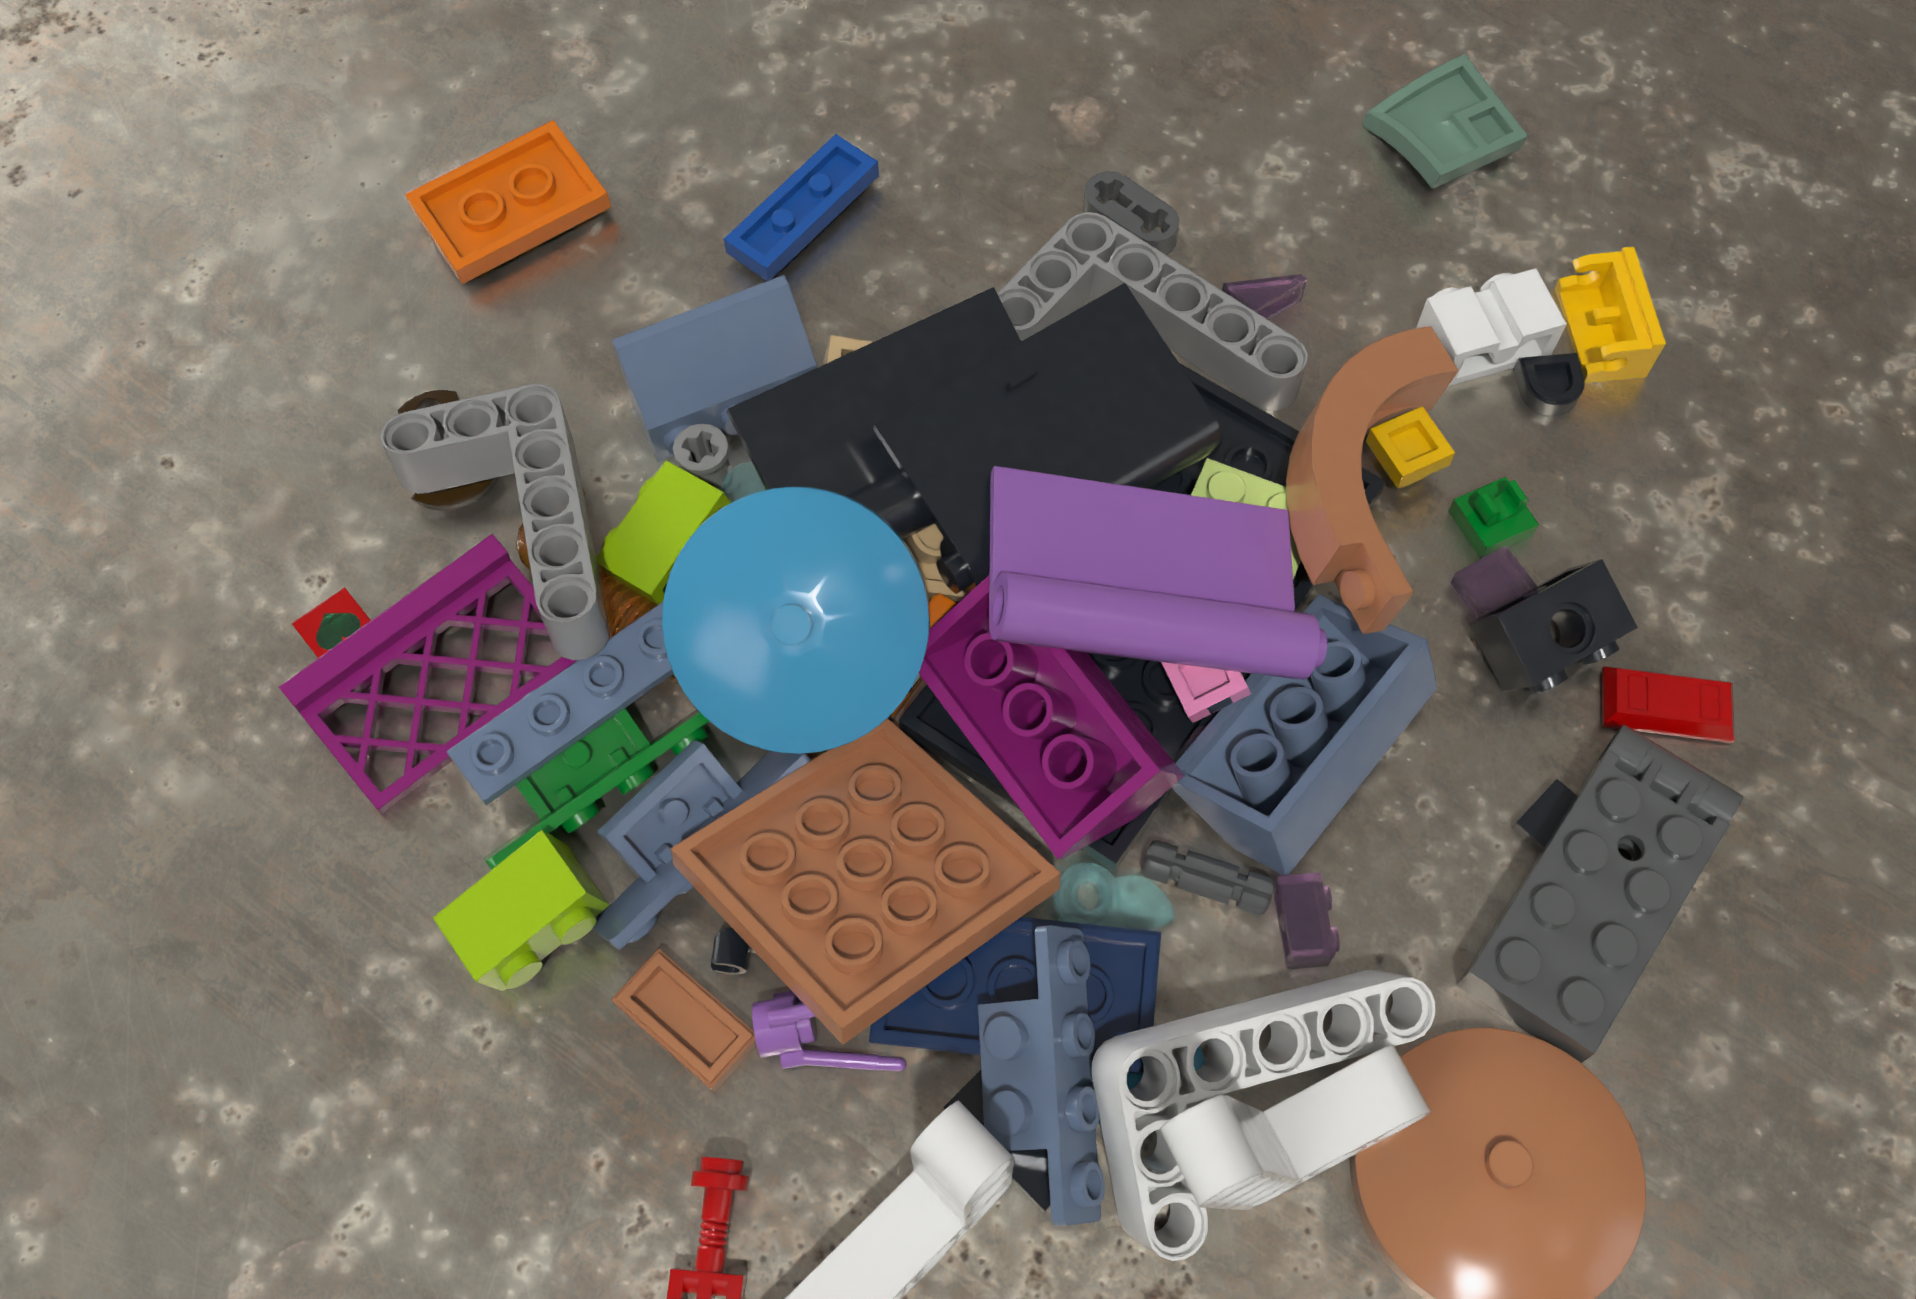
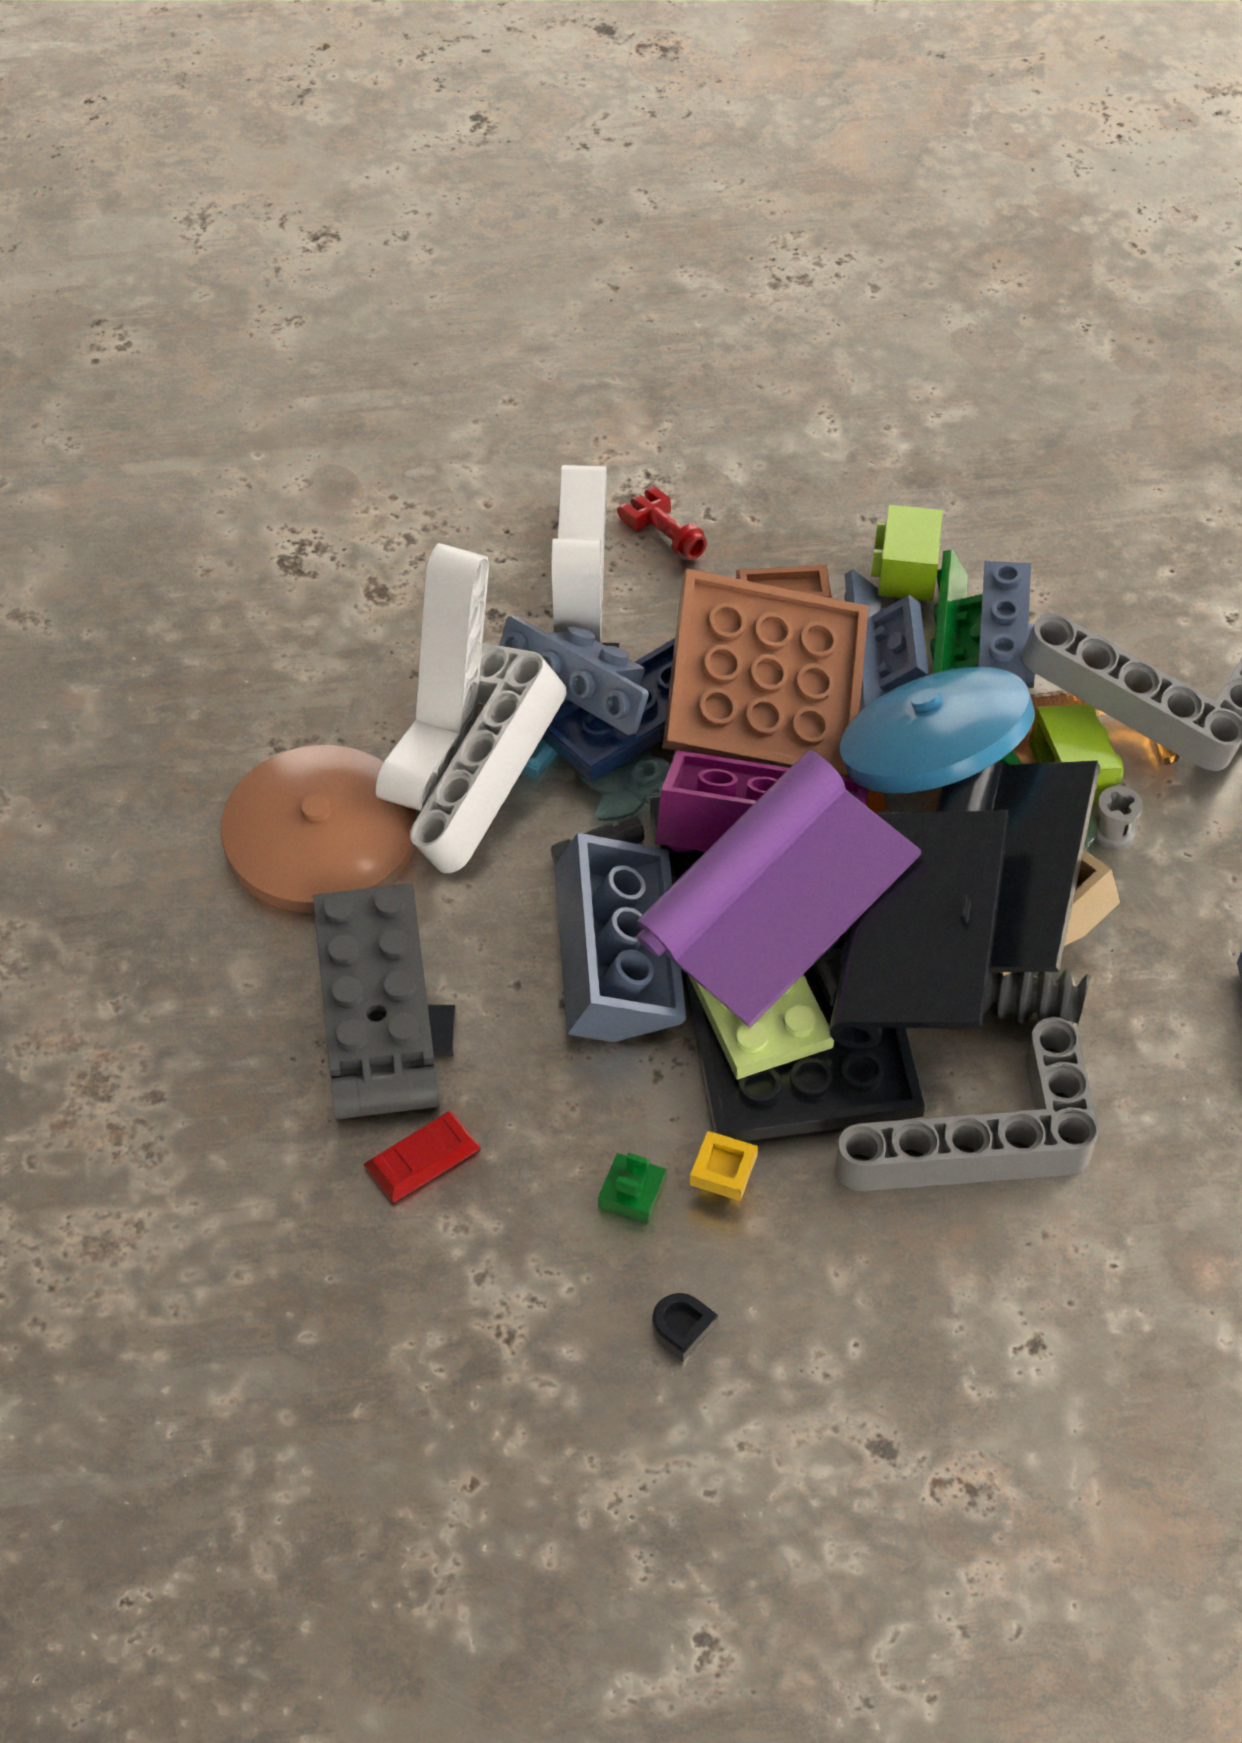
camera: 135 degrees right, 10 degrees down
magenta fence [279,534,577,814] -> none
tile [291,587,371,658] -> none
sand blue slope [612,275,818,462] -> none
dark grey beam [1083,171,1180,255] -> none
clear purple piece [1222,274,1307,320] -> none
clear purple piece [1273,872,1340,970] -> none
nougat arch [1286,326,1459,634] -> none
sand green plate [1362,54,1528,189] -> none
white brick [1416,268,1567,386] -> none
clear purple tile [1450,546,1537,618] -> none
black brick [1468,559,1638,694] -> none
yellow hinge [1555,247,1666,383] -> none

